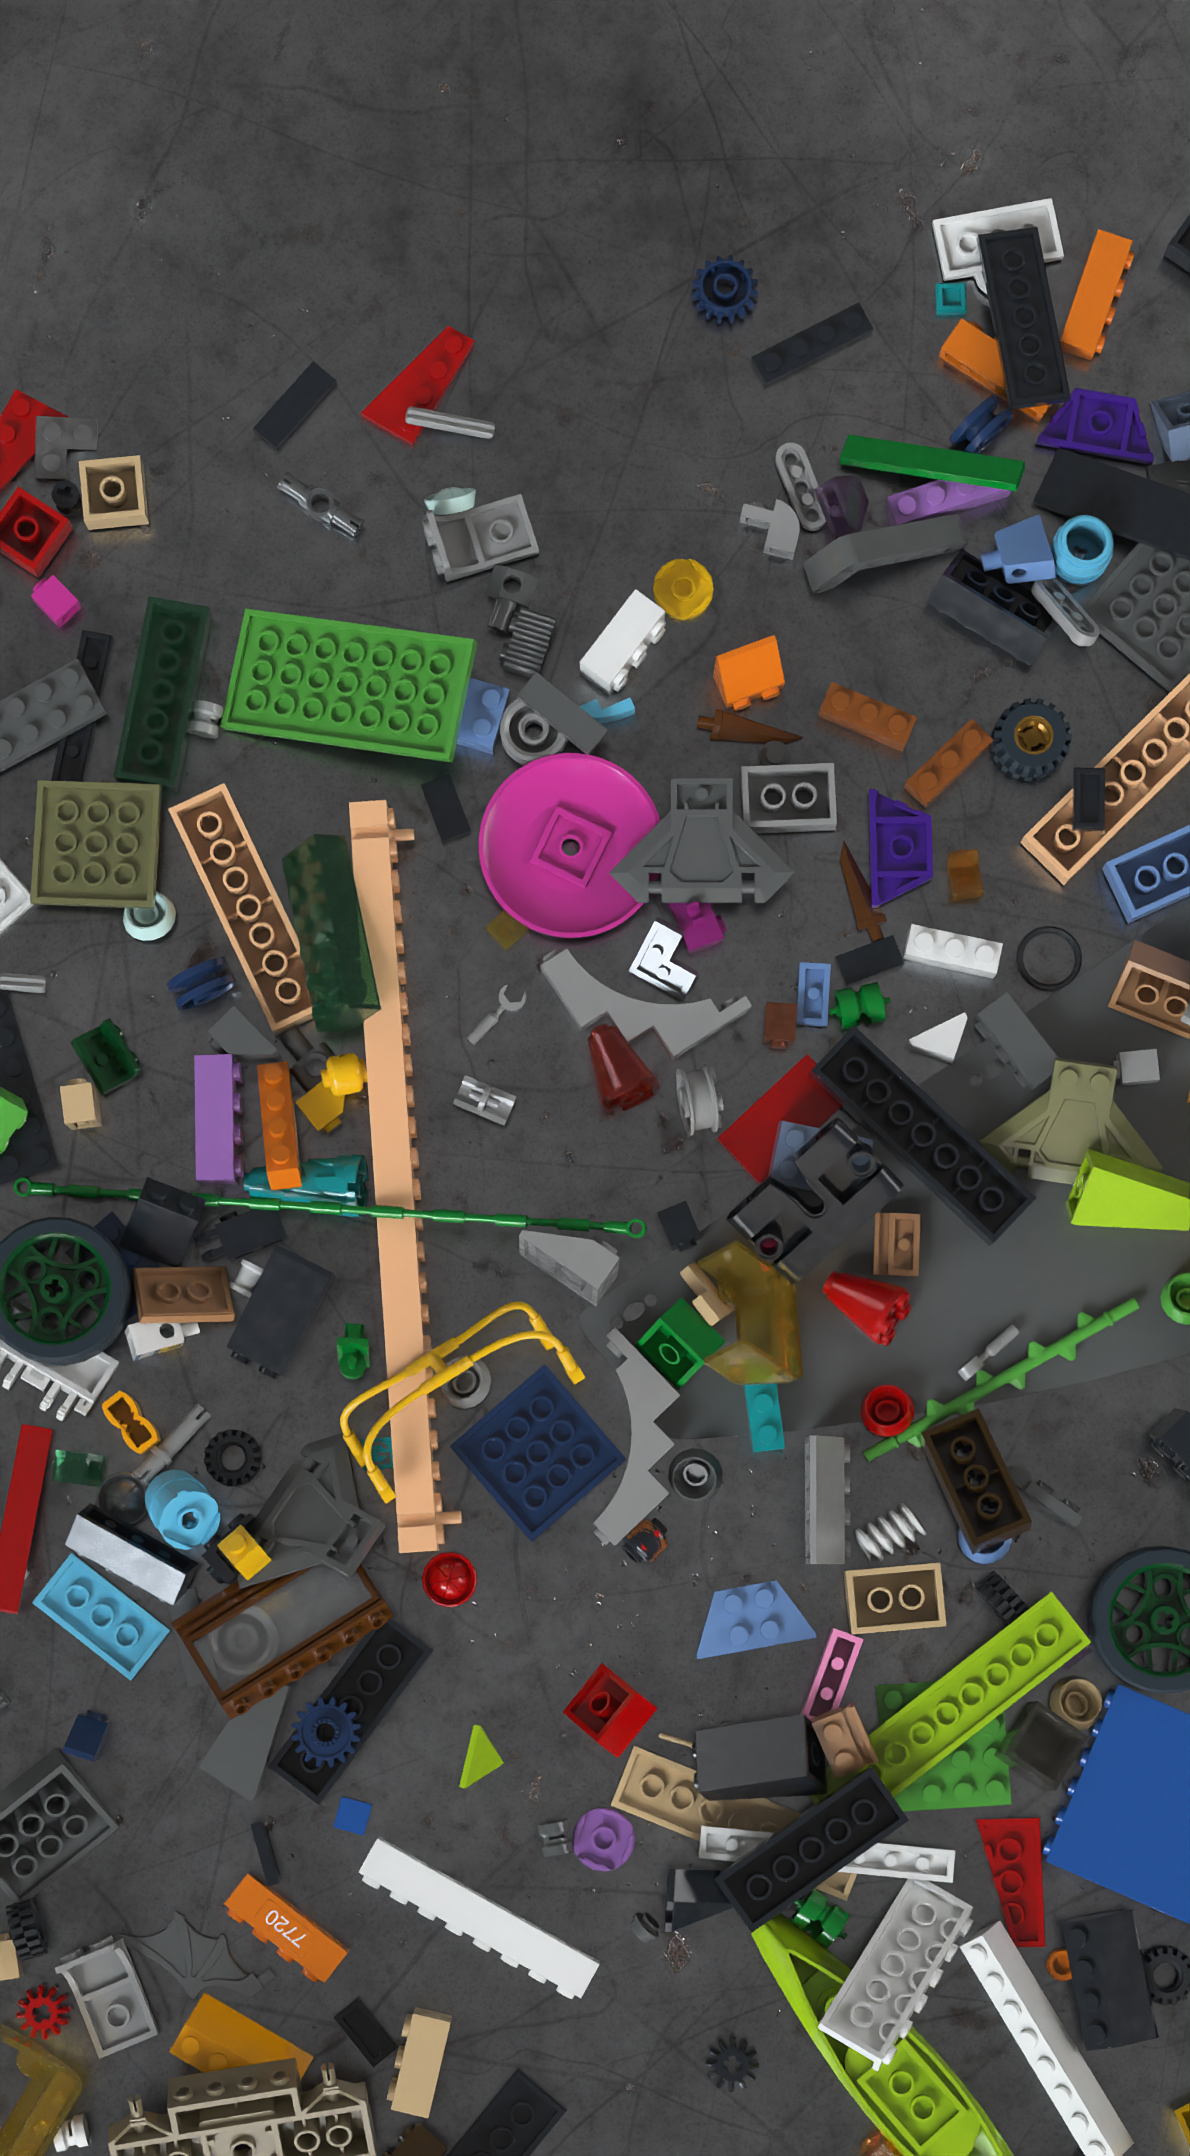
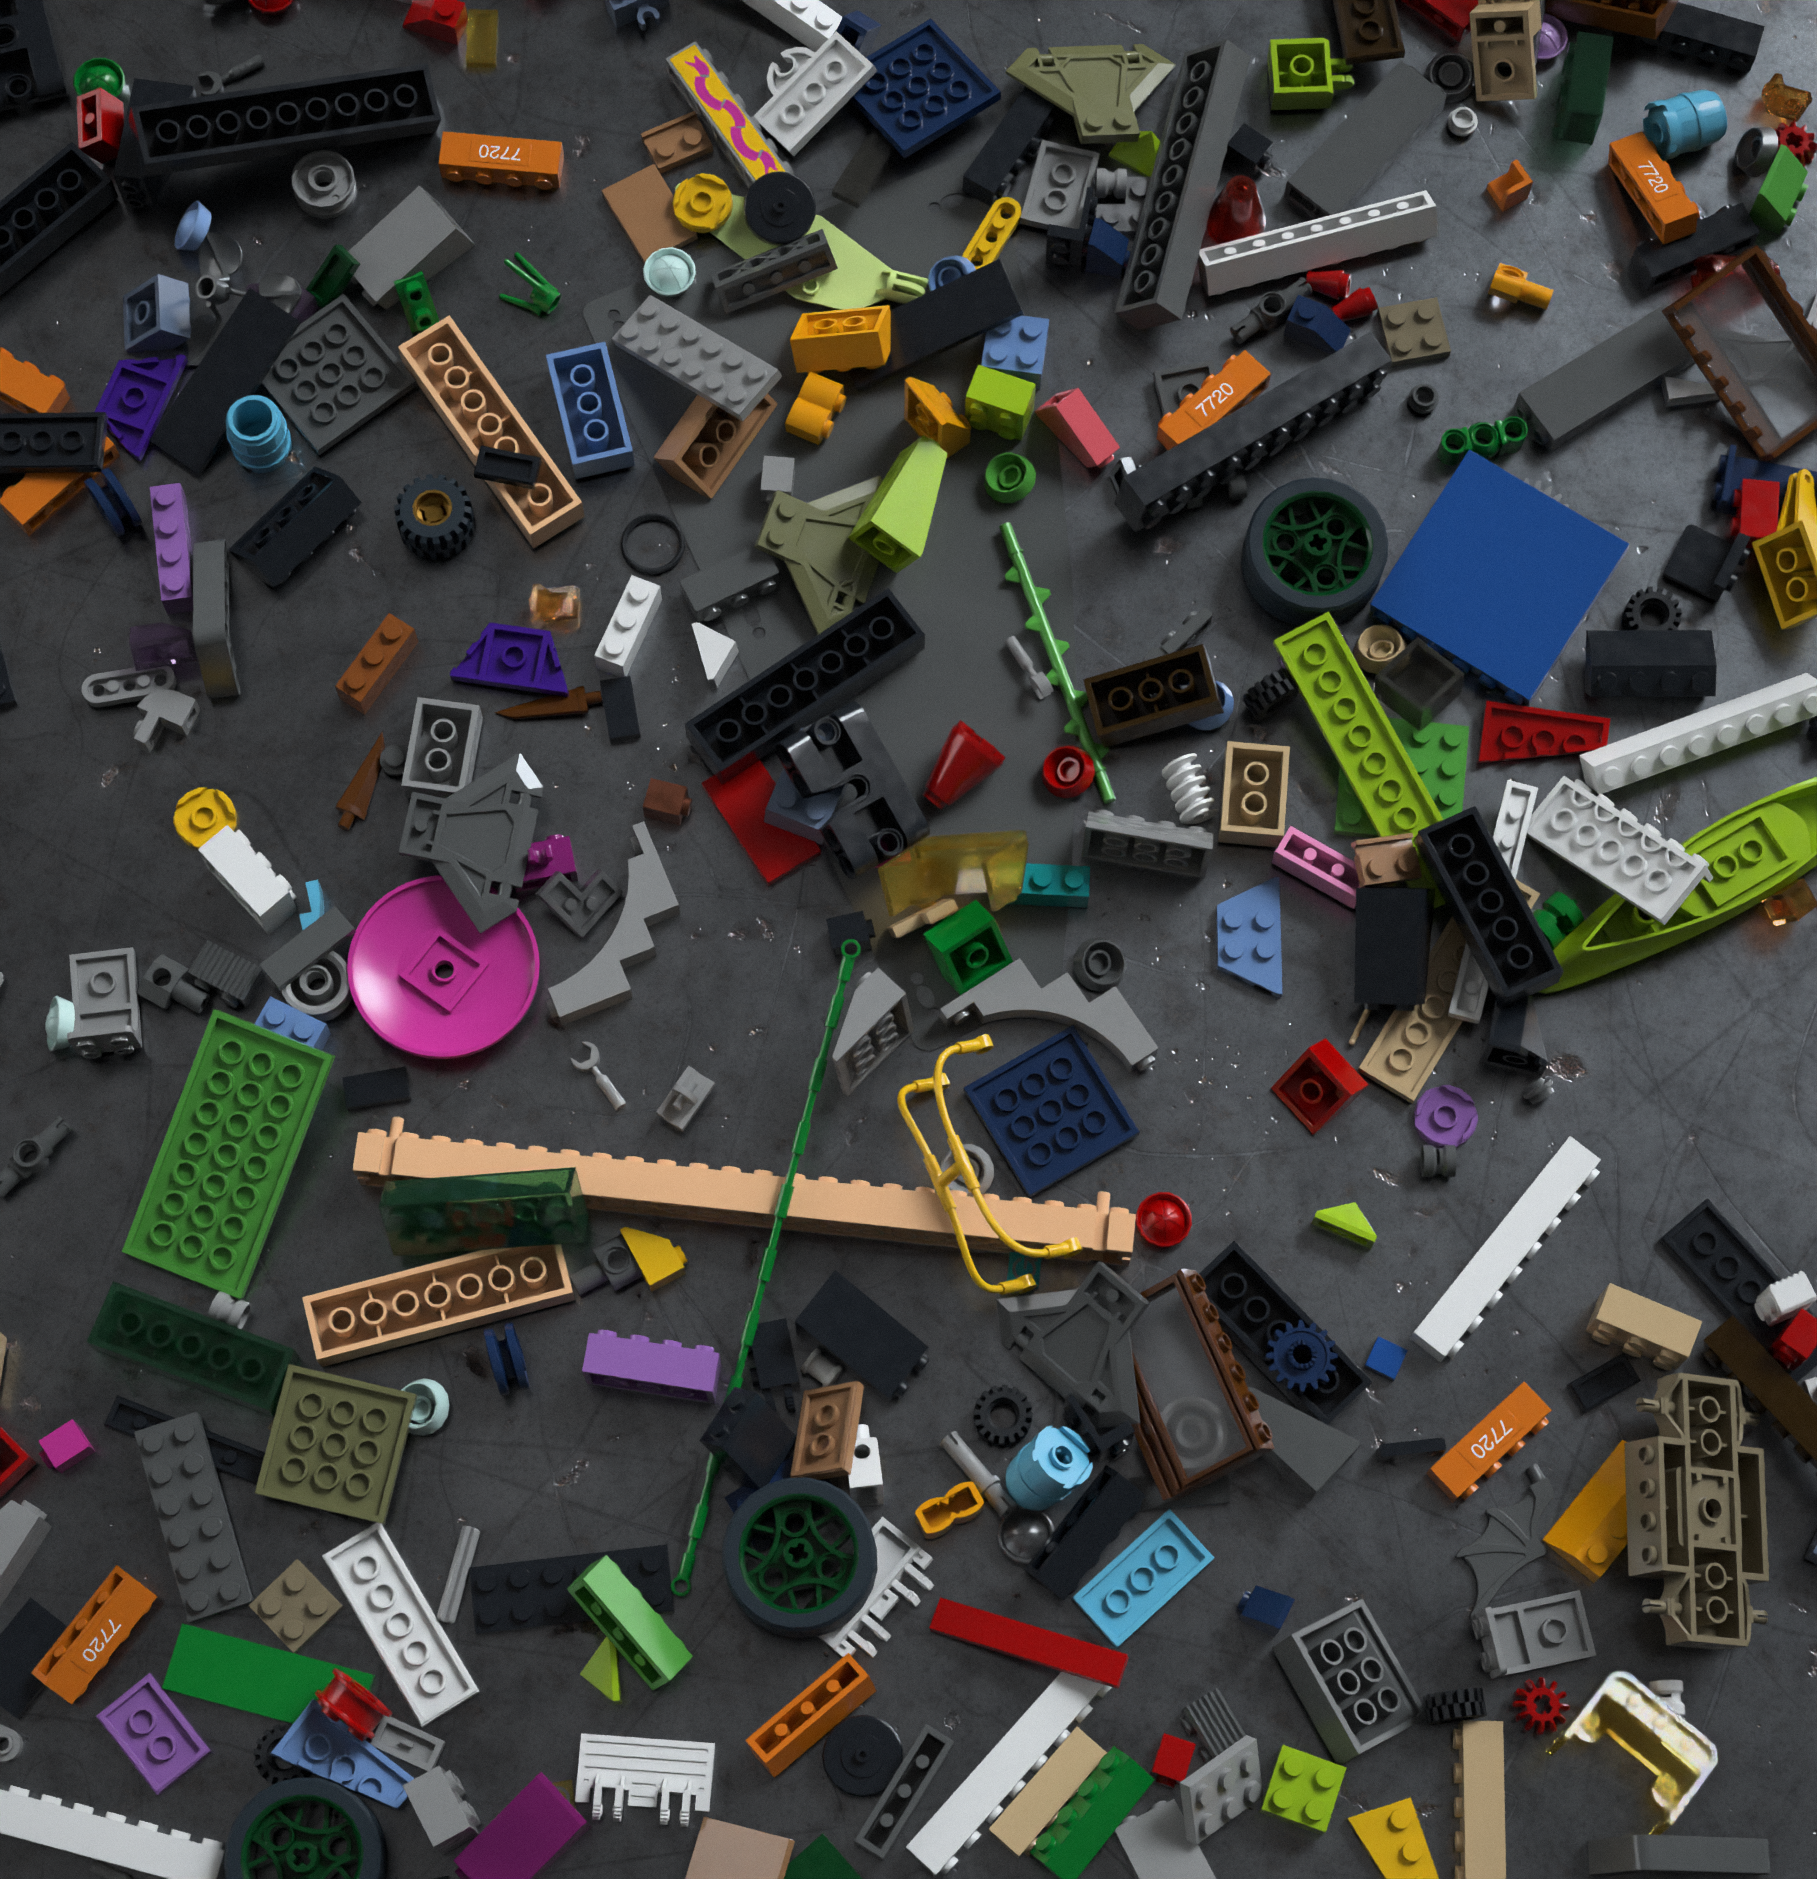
camera: 80 degrees left, 10 degrees down
clear green brick [52,1450,104,1487] -> none
tan brick [60,1078,103,1130] -> none
dark green bracket [71,1018,141,1095] -> none
dark grey slope [207,1006,282,1062] -> none
yellow brick [217,1525,272,1581] -> none
teal cone [244,1154,368,1217] -> none
orange brick [257,1061,302,1191] -> none
yellow head [321,1053,368,1096] -> none
green hips [337,1323,371,1379] -> none
clear yellow tile [485,910,529,951] -> none
clear red cone [587,1024,660,1114] -> none
black head [622,1518,668,1564] -> none
light grey wheel [676,1064,723,1136] -> none
black gear [705,2036,759,2092] -> none
orange slope [713,635,785,711] -> none
medium blue plate [796,962,831,1027] -> none
green wheel [829,982,891,1030] -> none
green tile [840,434,1025,491] -> none
medium nougat plate [873,1212,921,1277] -> none
dark orange brick [903,718,993,810] -> none
medium blue torso [980,515,1056,584] -> none
light grey plate [1031,578,1100,646] -> none
orange tile [1046,1948,1072,1981] -> none

